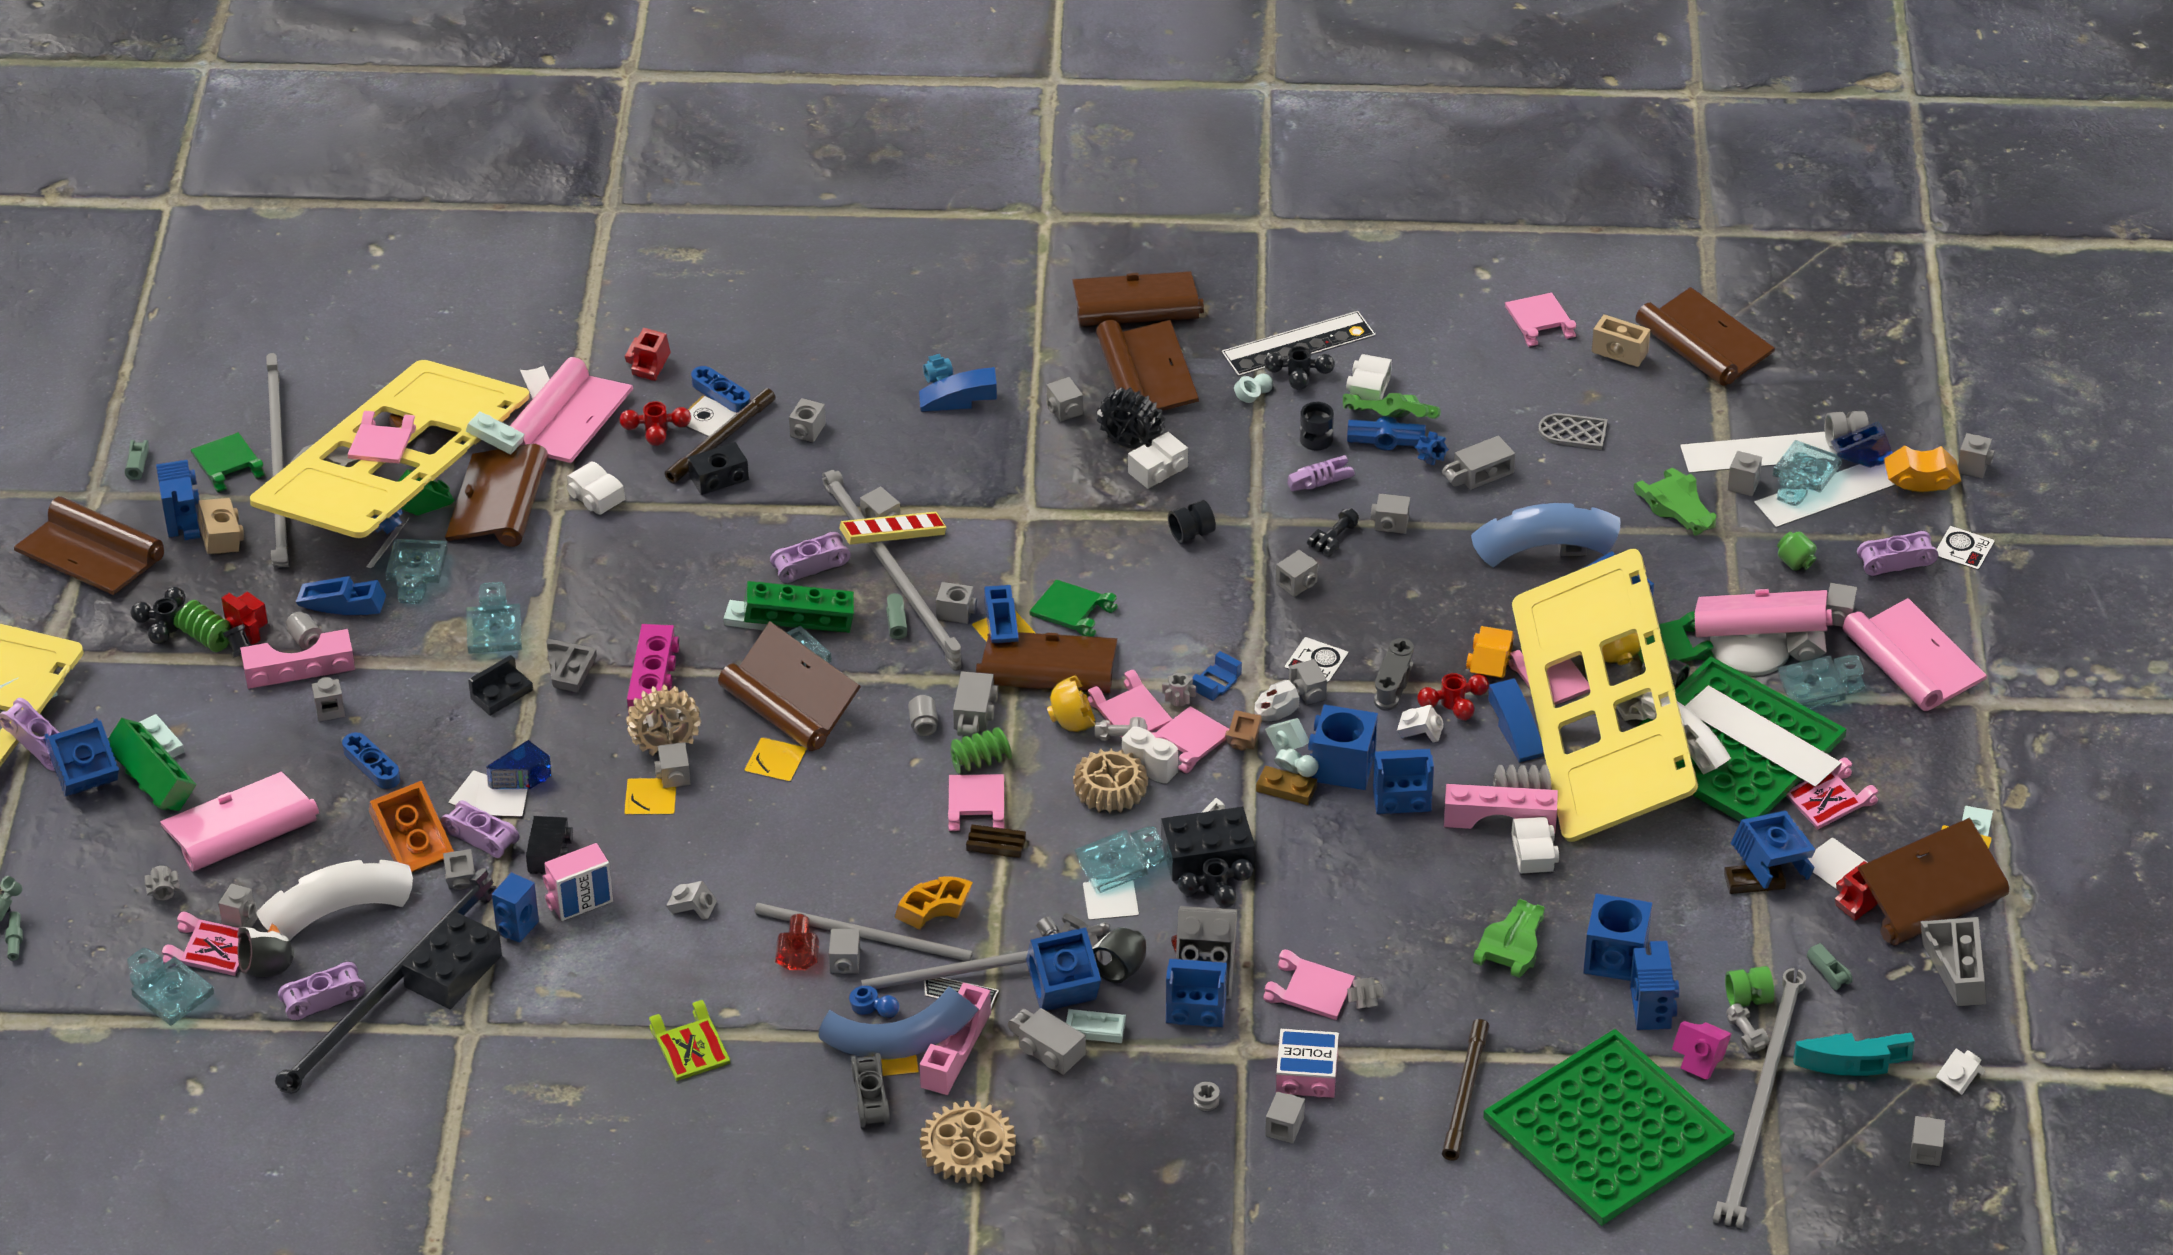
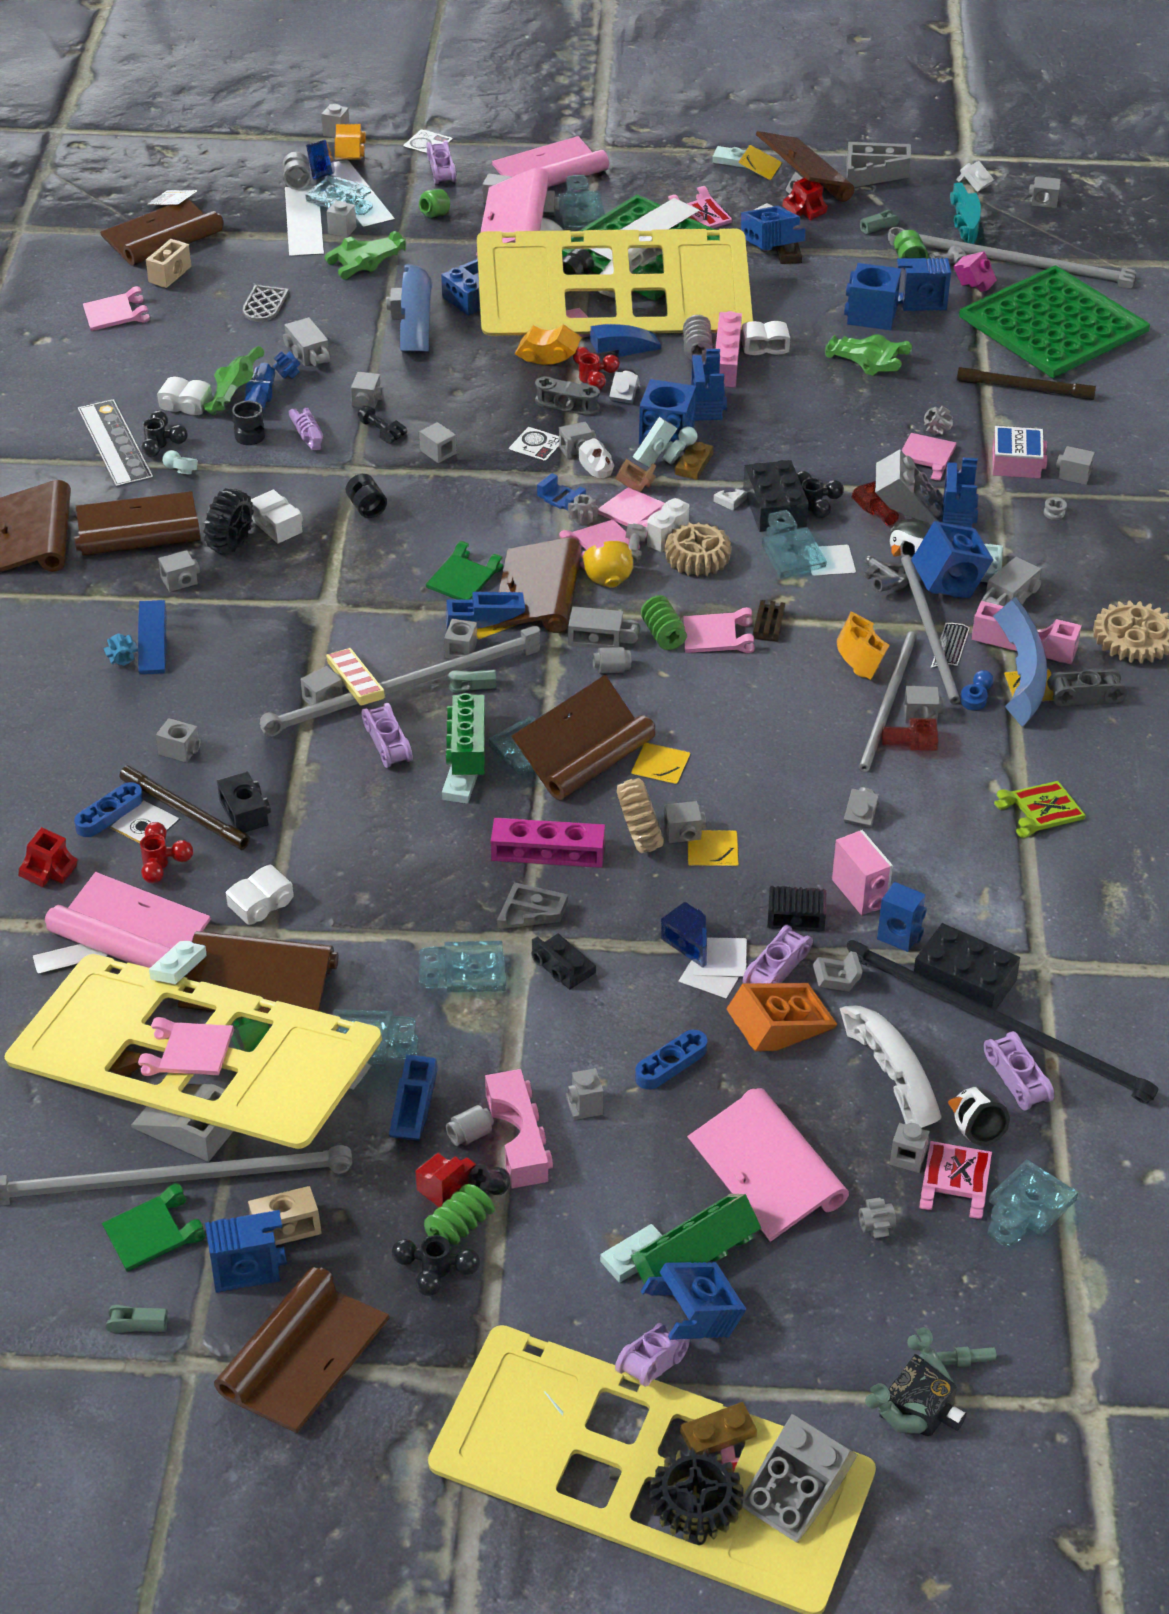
camera: 90 degrees left, 0 degrees up
none -> sticker [147,190,197,205]

